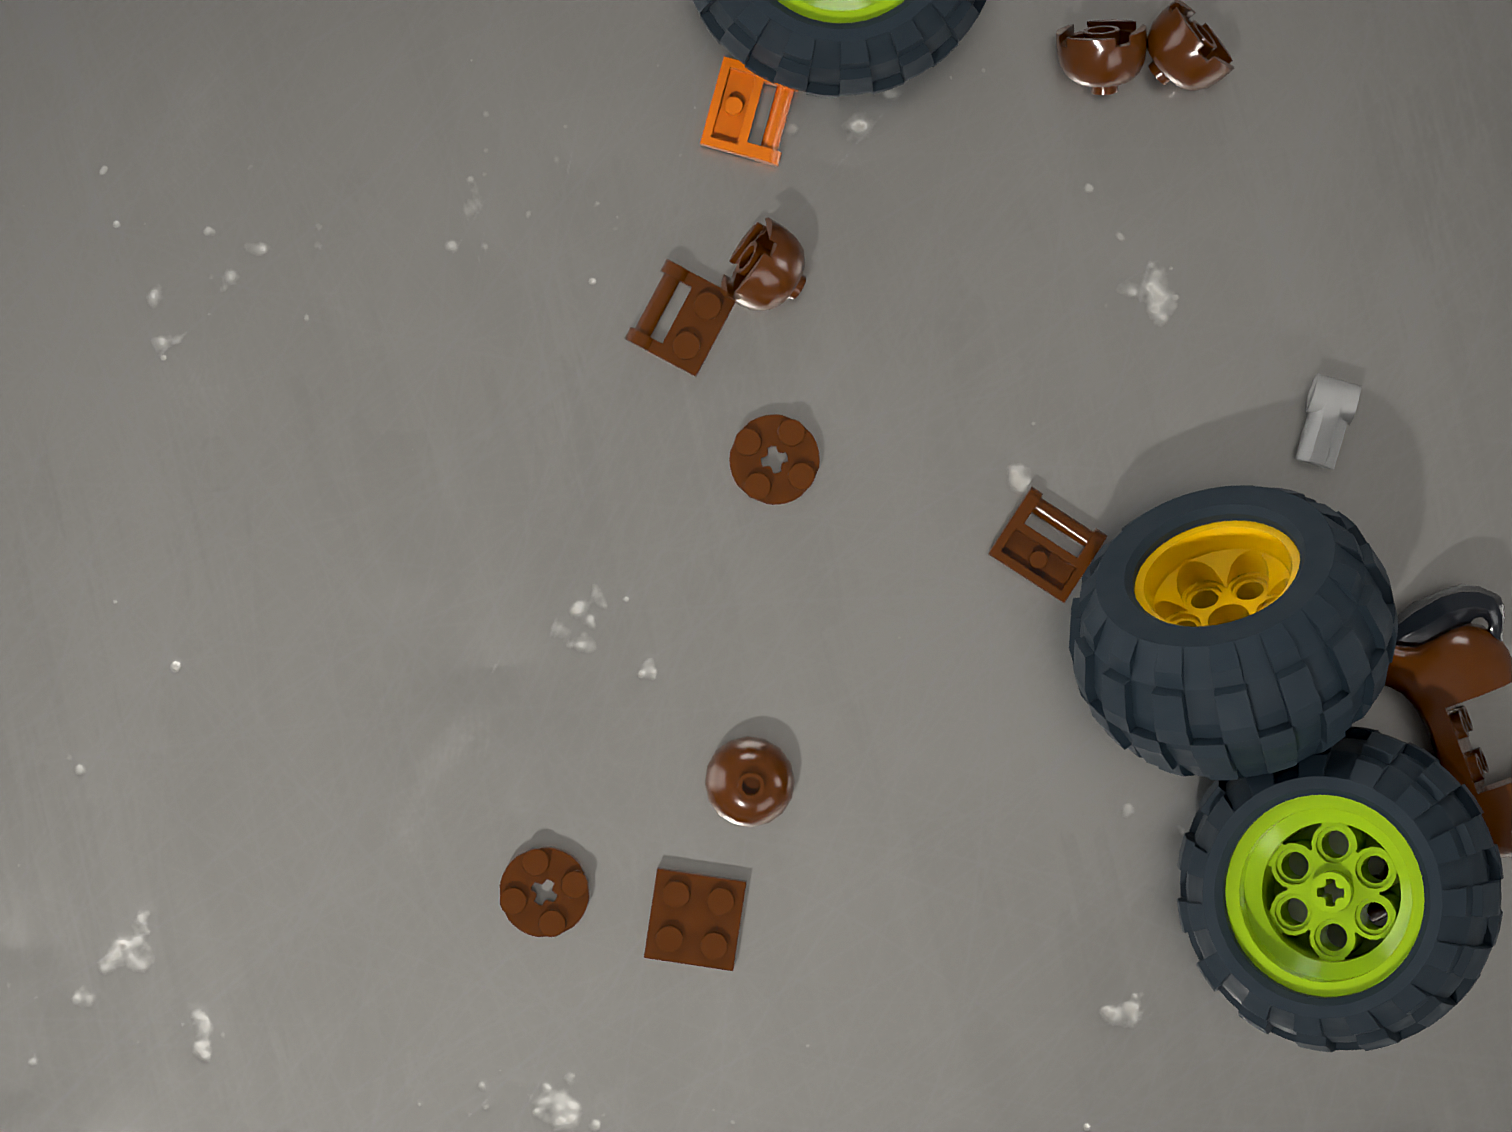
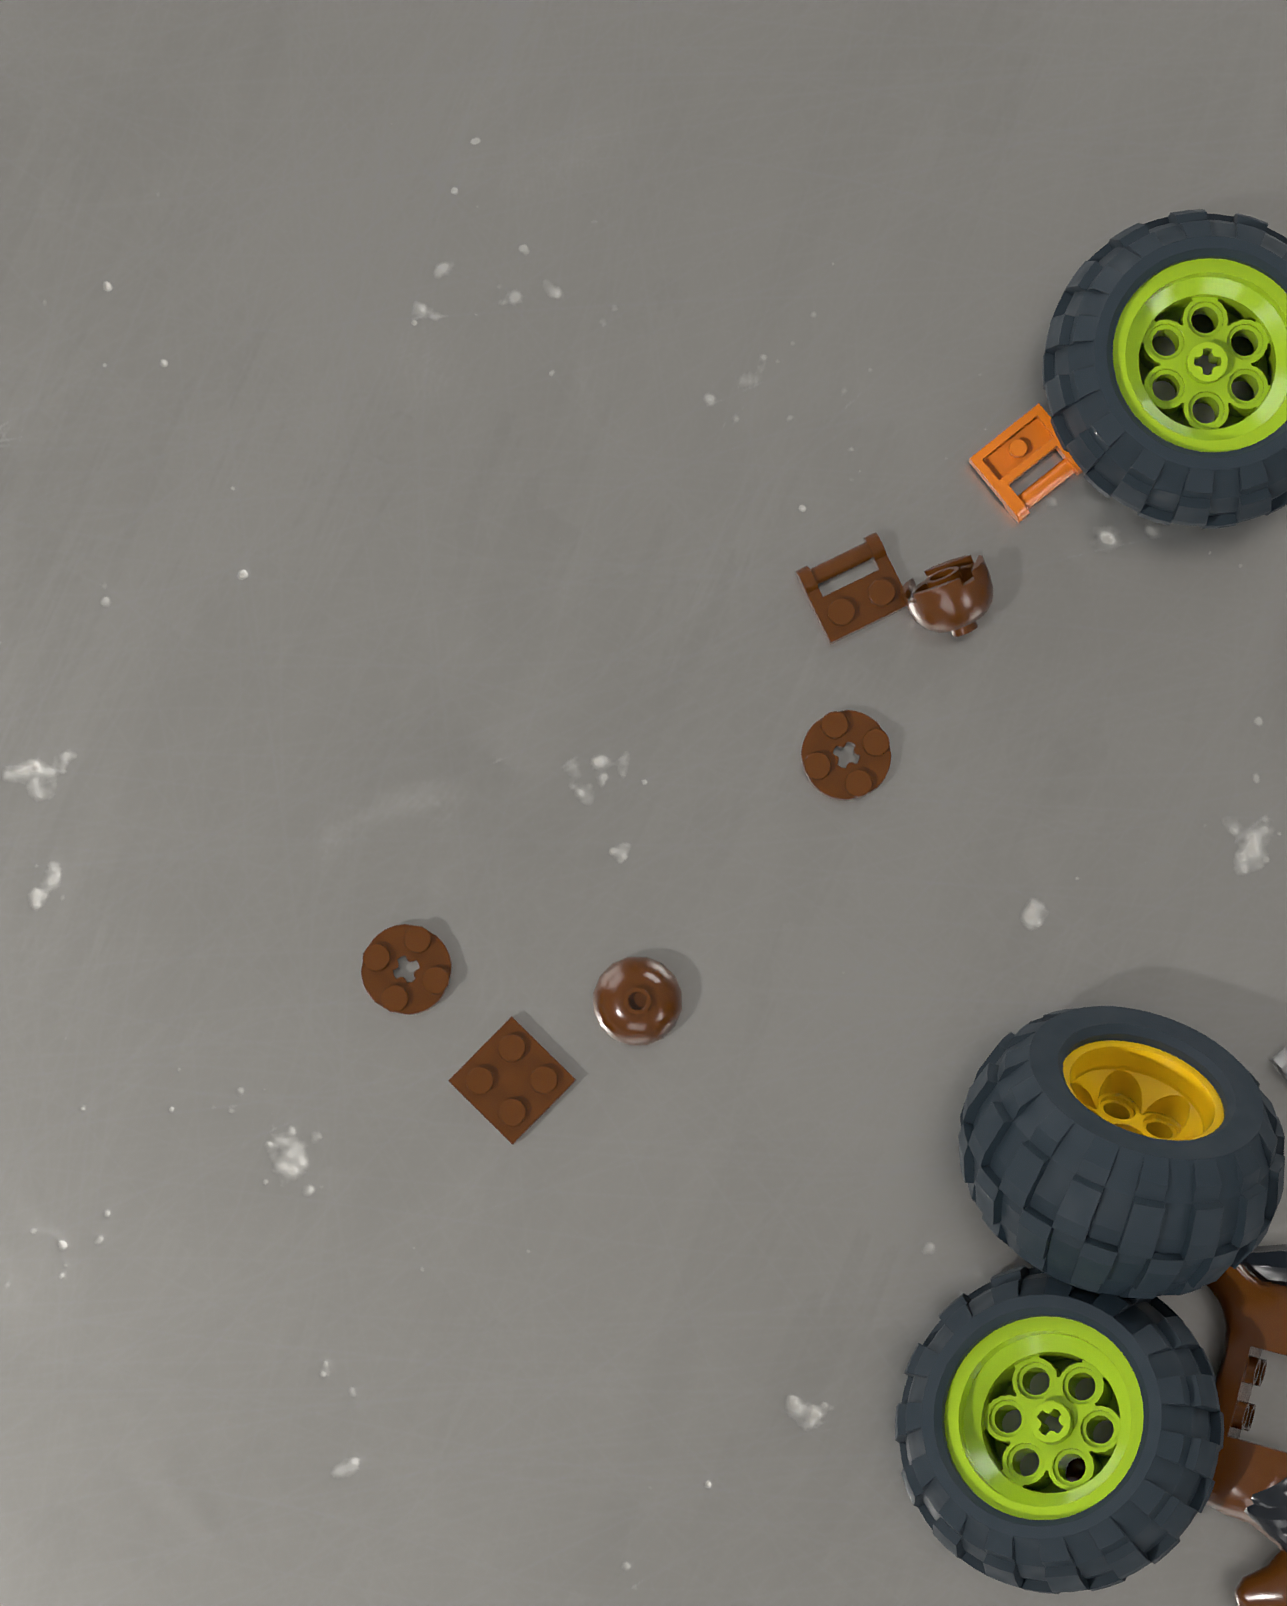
camera: 30 degrees right, 5 degrees down
reddish brown plate [988,486,1108,603] -> none

